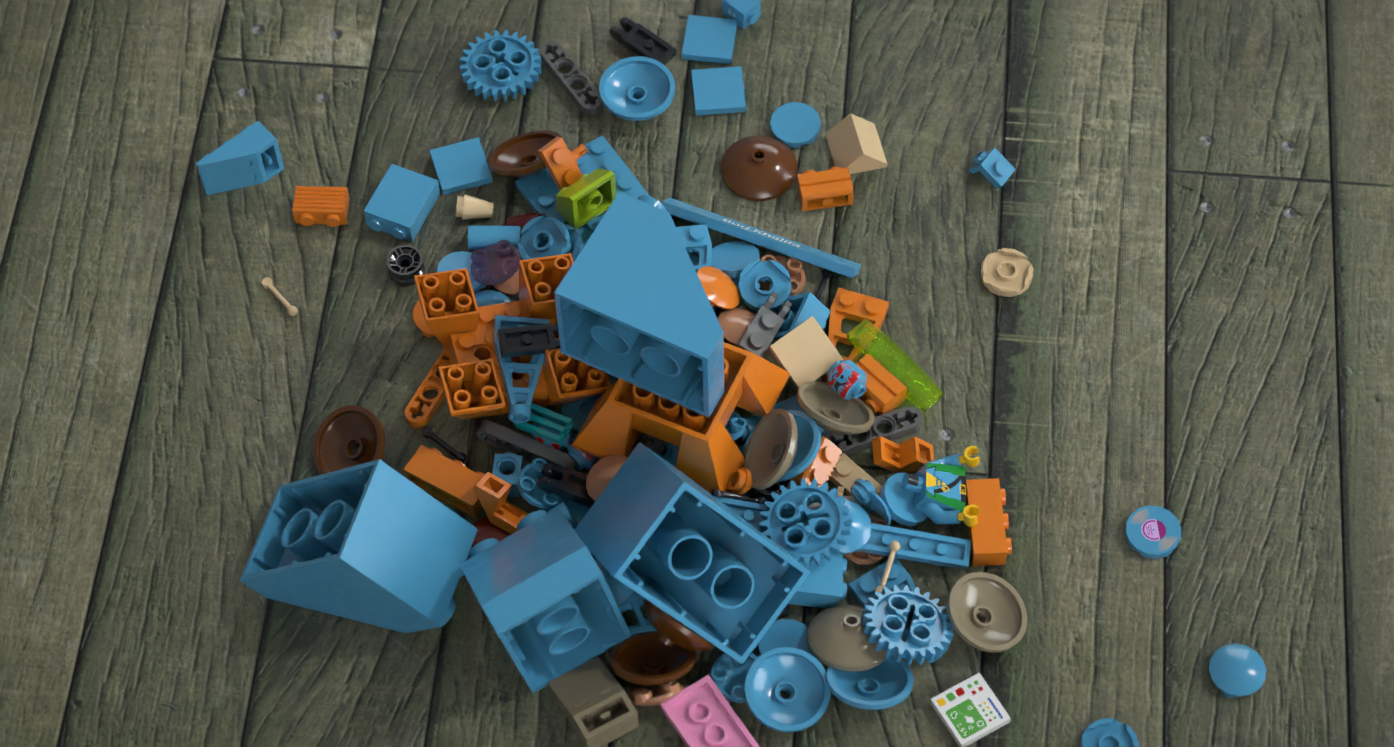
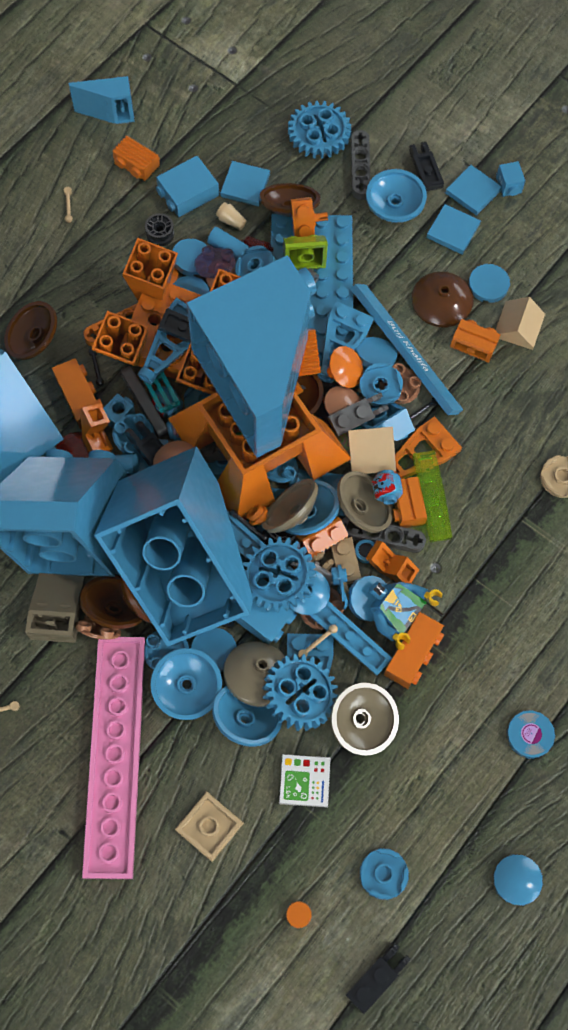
camera: 30 degrees right, 10 degrees up
none -> tile [355,540,375,563]

